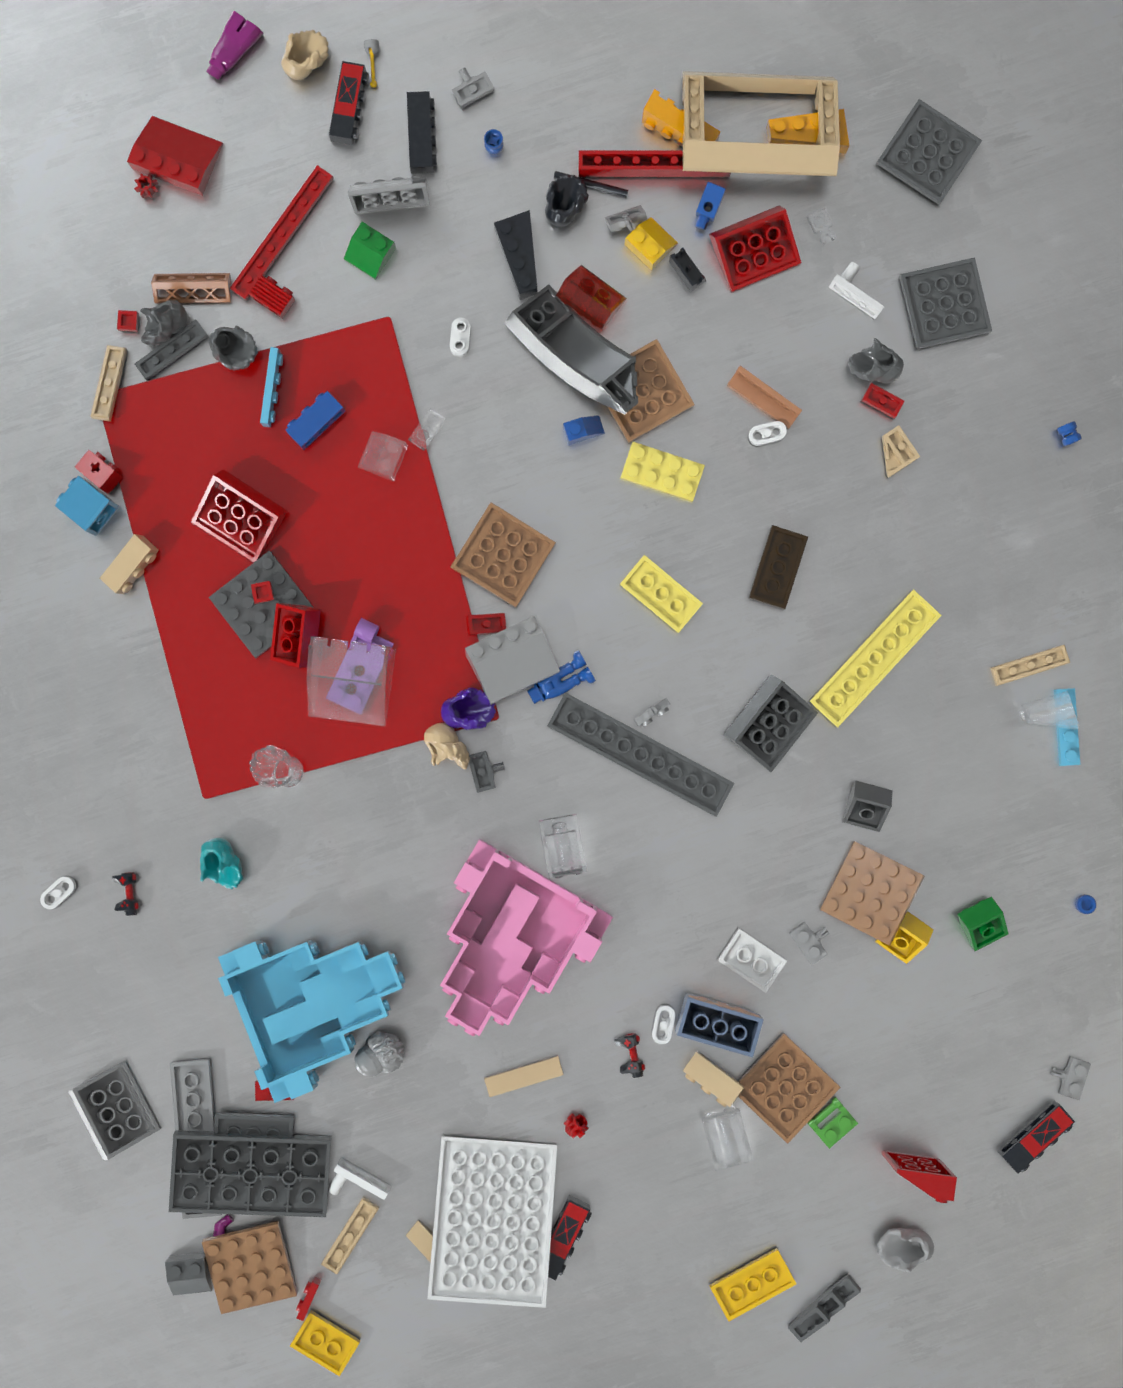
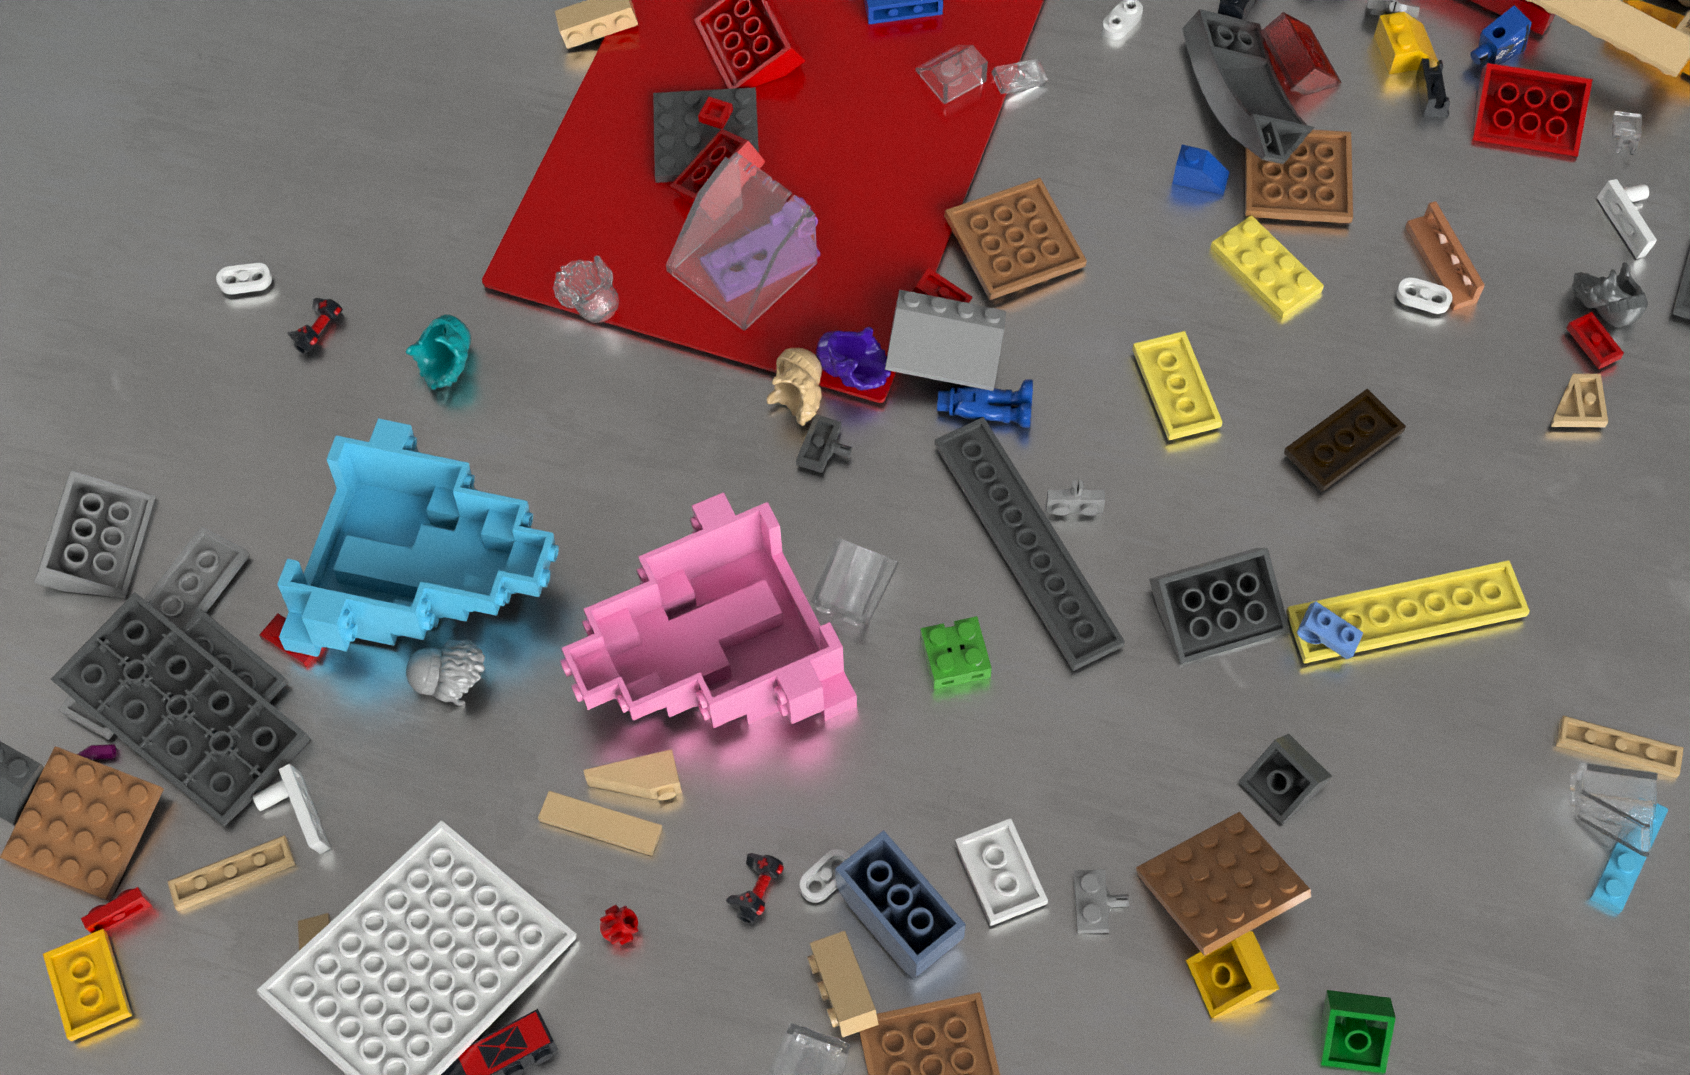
camera: 40 degrees right, 25 degrees down
none -> tan slope [583,749,682,800]
none -> bright green piece [920,616,992,690]
none -> medium blue plate [1297,601,1363,659]

